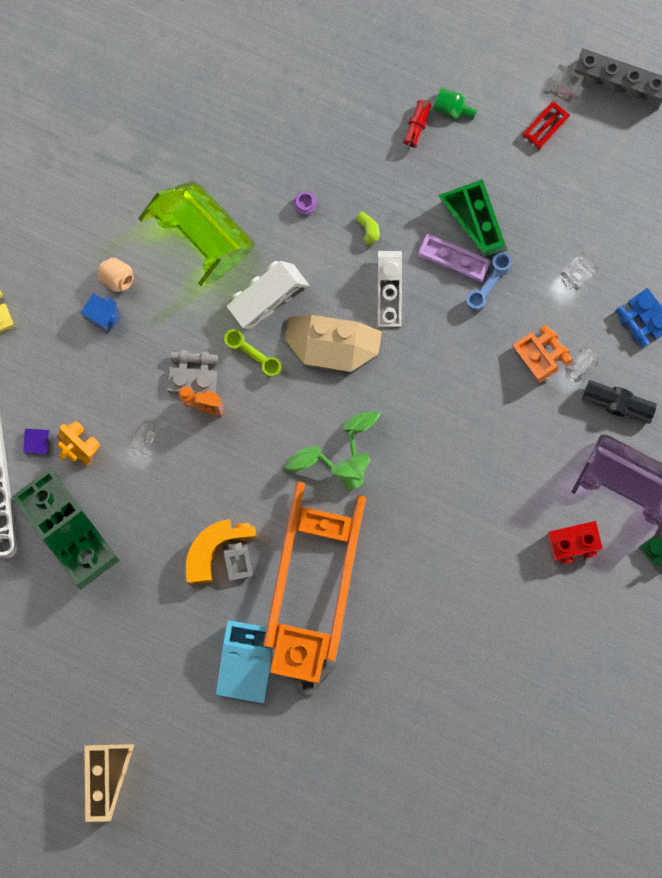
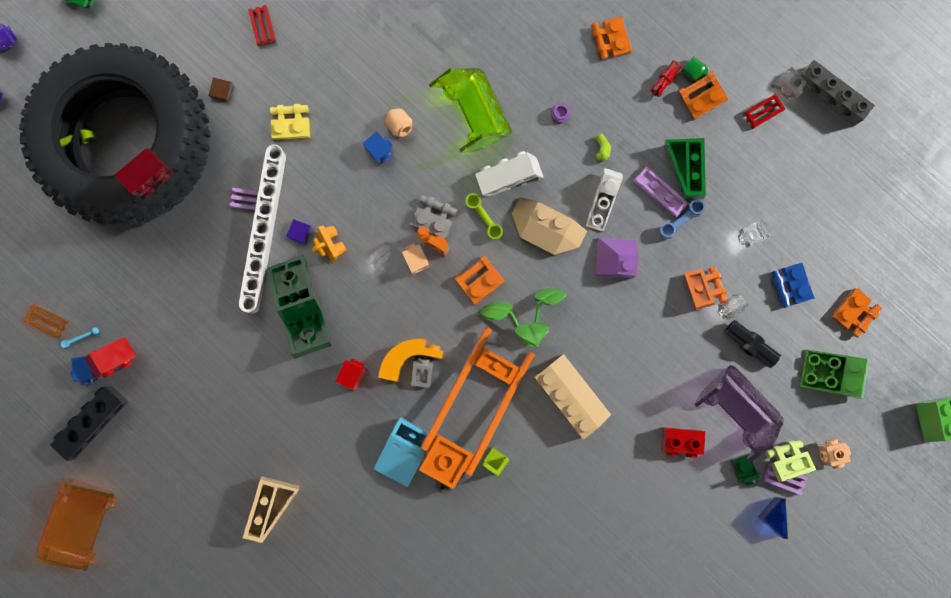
camera: 10 degrees right, 5 degrees up
none -> red brick [335,358,367,390]
none -> light nougat brick [402,243,430,275]
none -> orange plate [454,255,505,305]
none -> lime panel [482,447,509,476]
none -> tan slope [533,354,611,440]
none -> orange plate [591,16,632,60]
none -> medium lavender slope [595,237,638,278]
none -> orange plate [678,71,729,120]

